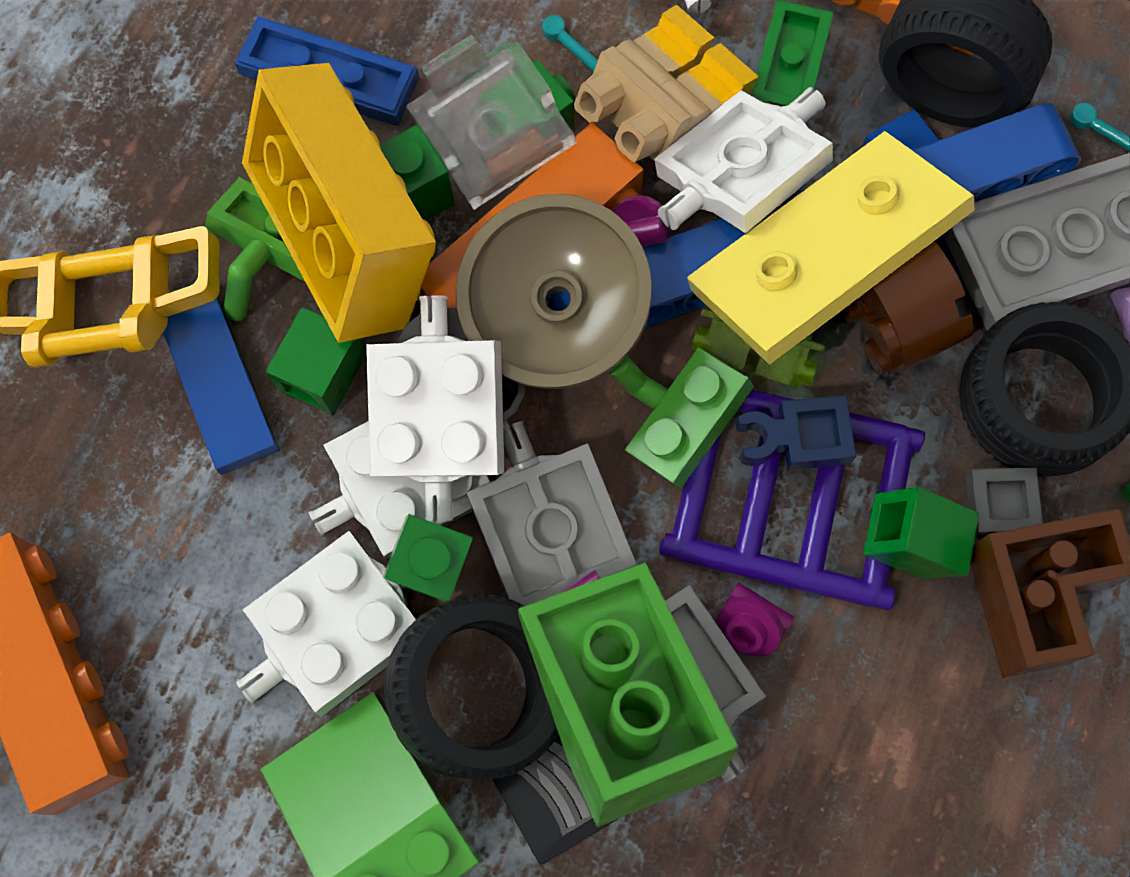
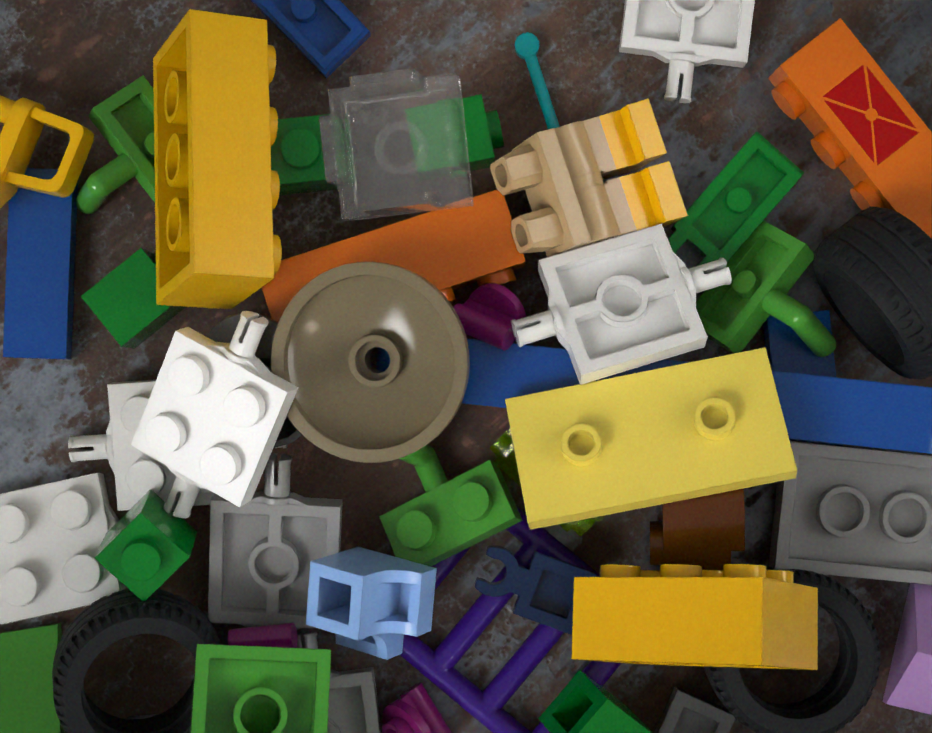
camera: 25 degrees right, 15 degrees up
none -> light blue brick [306,547,437,660]
none -> yellow brick [571,564,818,670]
none -> bright green plate [696,220,836,357]

